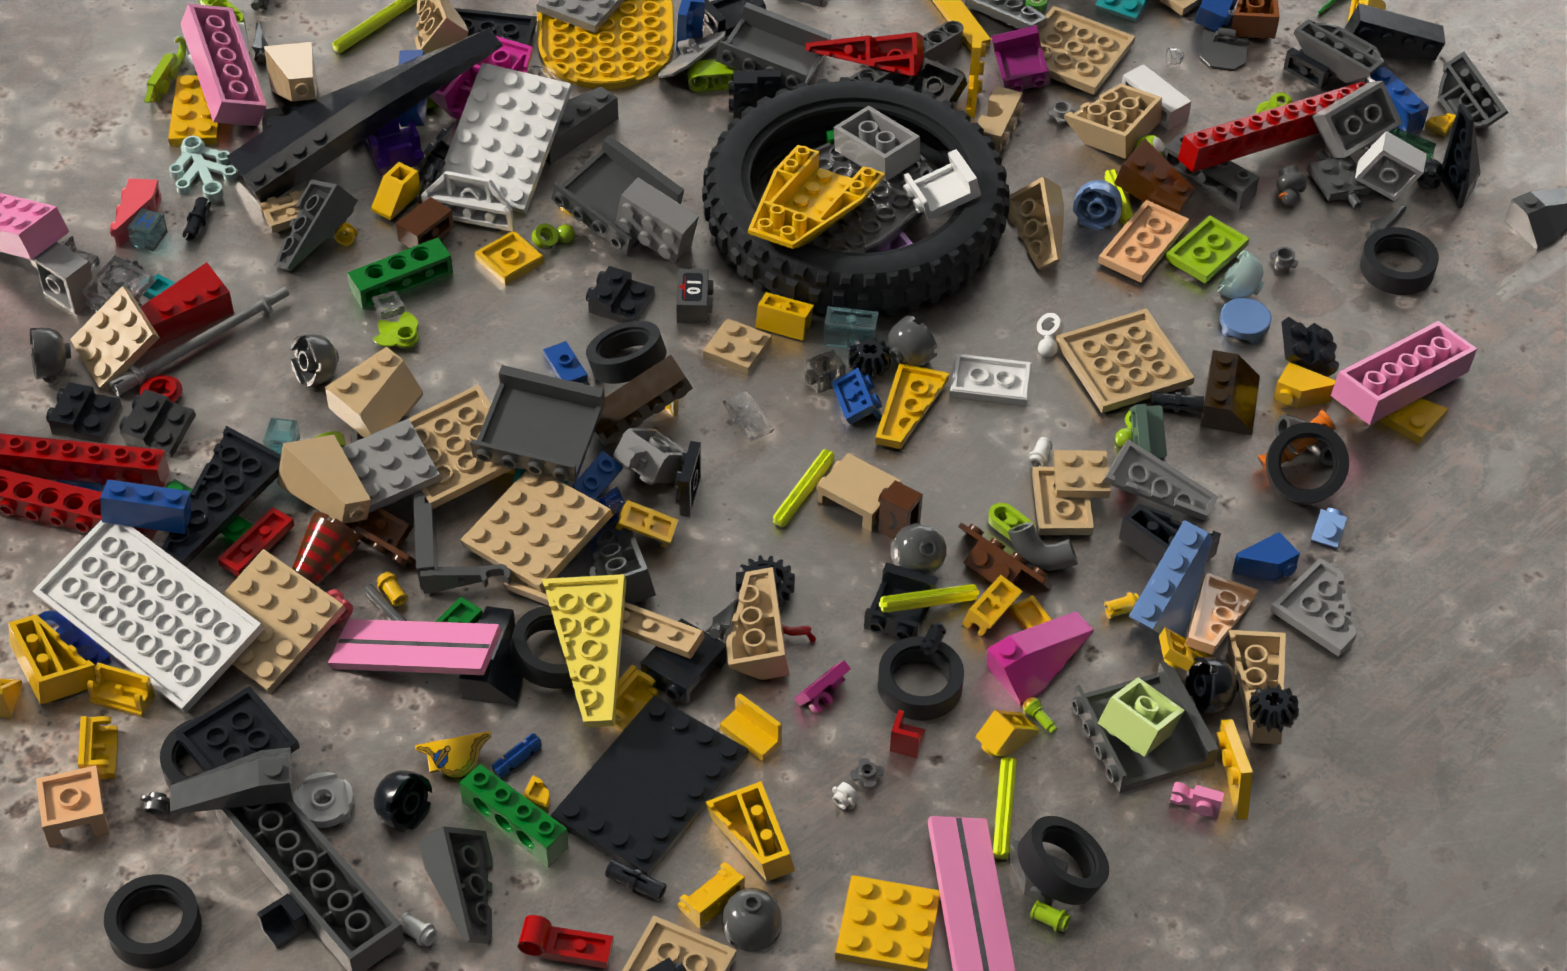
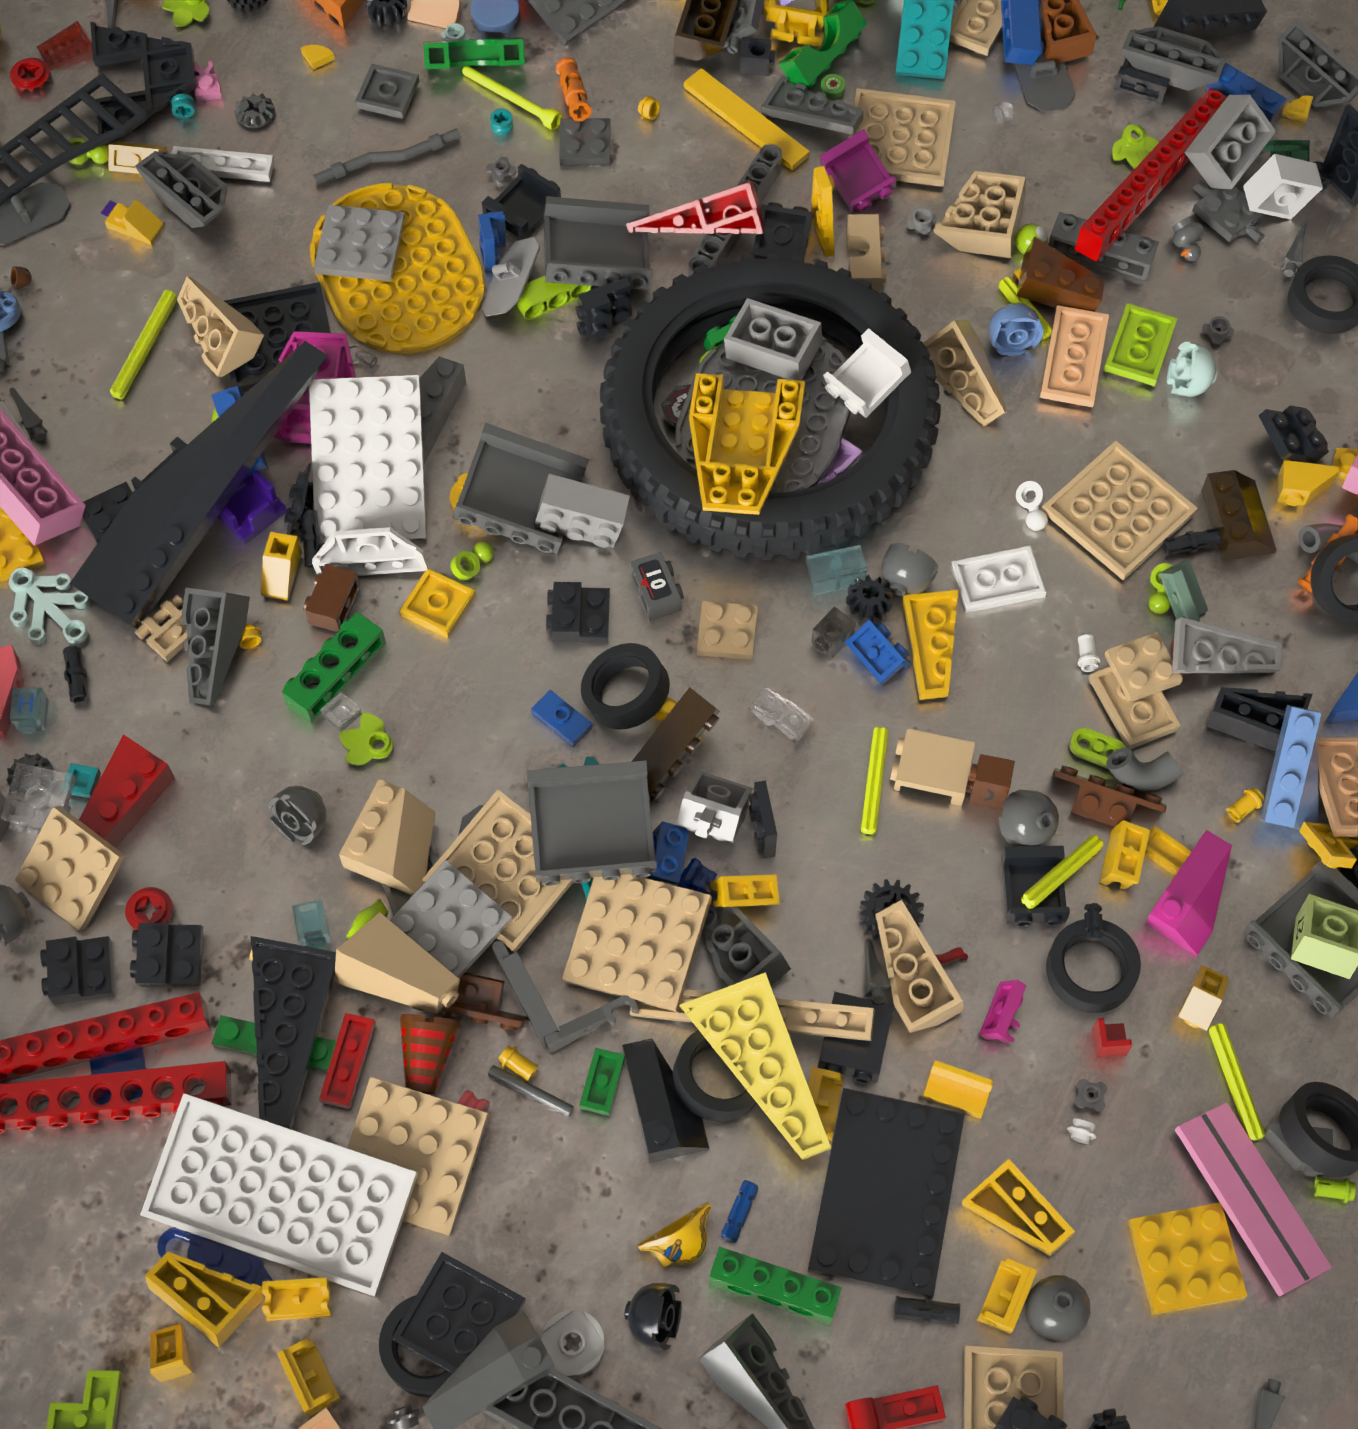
camera: 20 degrees left, 15 degrees up
blue brick [100,480,191,534] -> none
light grey bar [109,287,289,396] -> none
tan slope [264,42,318,101] -> none
bright pink tile [328,619,502,675] -> none
yellow tile [523,775,551,812] -> none
yellow hinge [755,292,814,341] -> none
lime piece [1023,697,1058,734] -> none
white brick [1122,64,1191,130] -> none
medium blue tile [1220,298,1272,343] -> none

